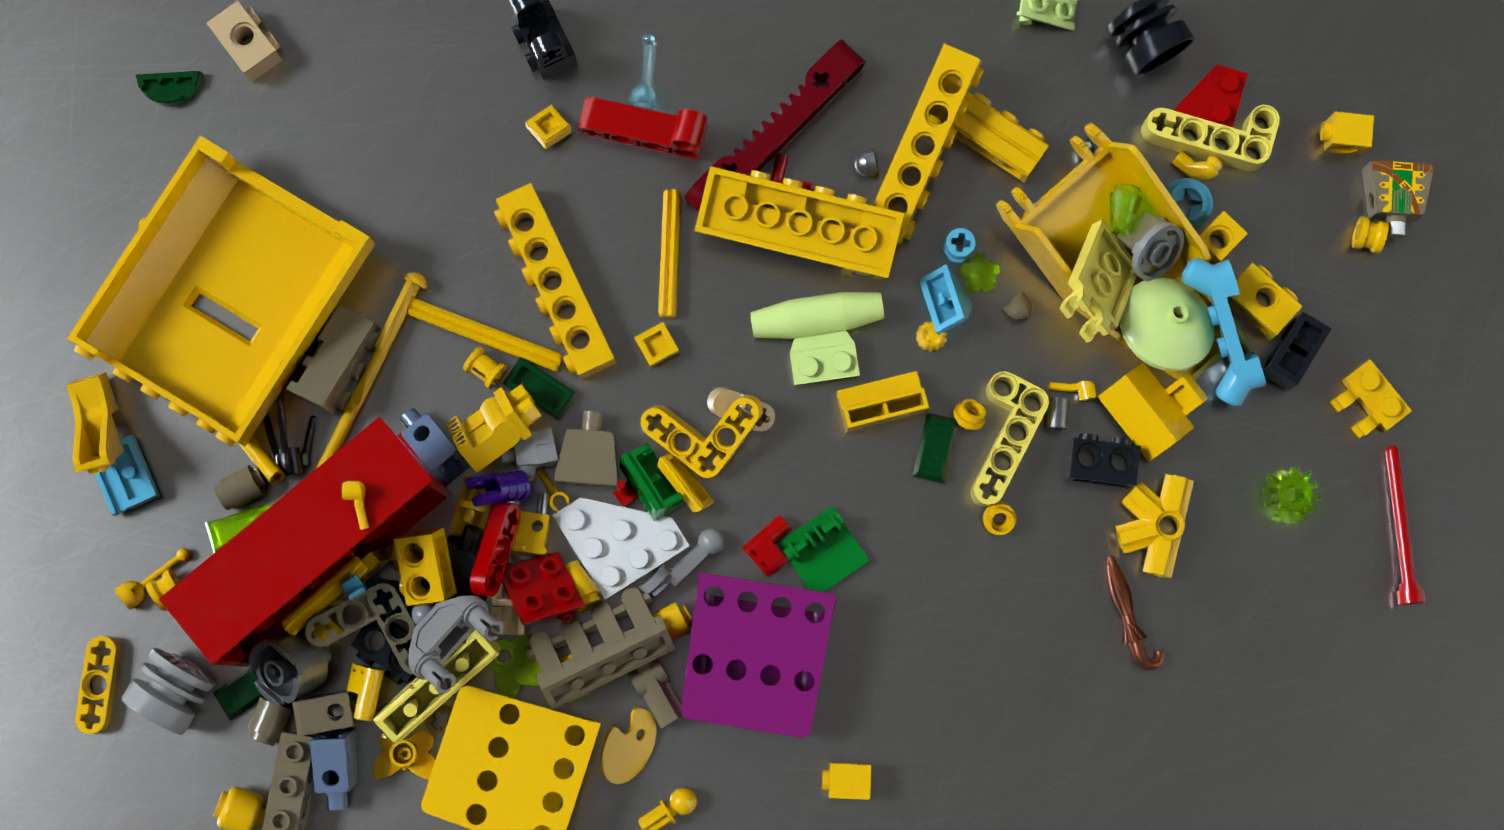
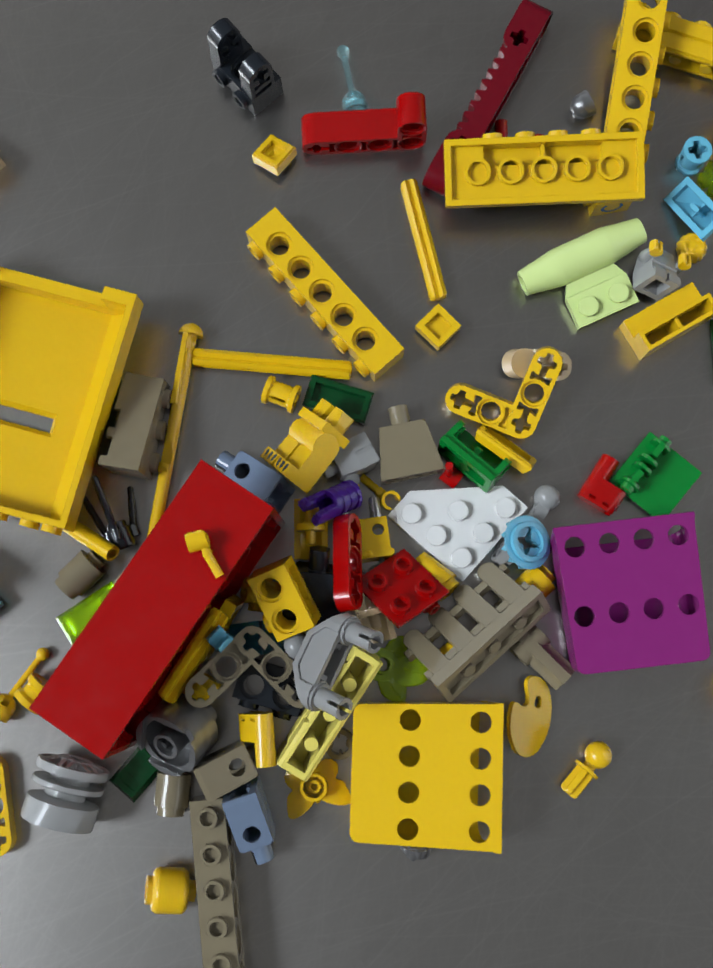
camera: 10 degrees left, 0 degrees up
none -> medium azure gear [501,515,550,570]
none -> light grey piece [633,239,691,300]

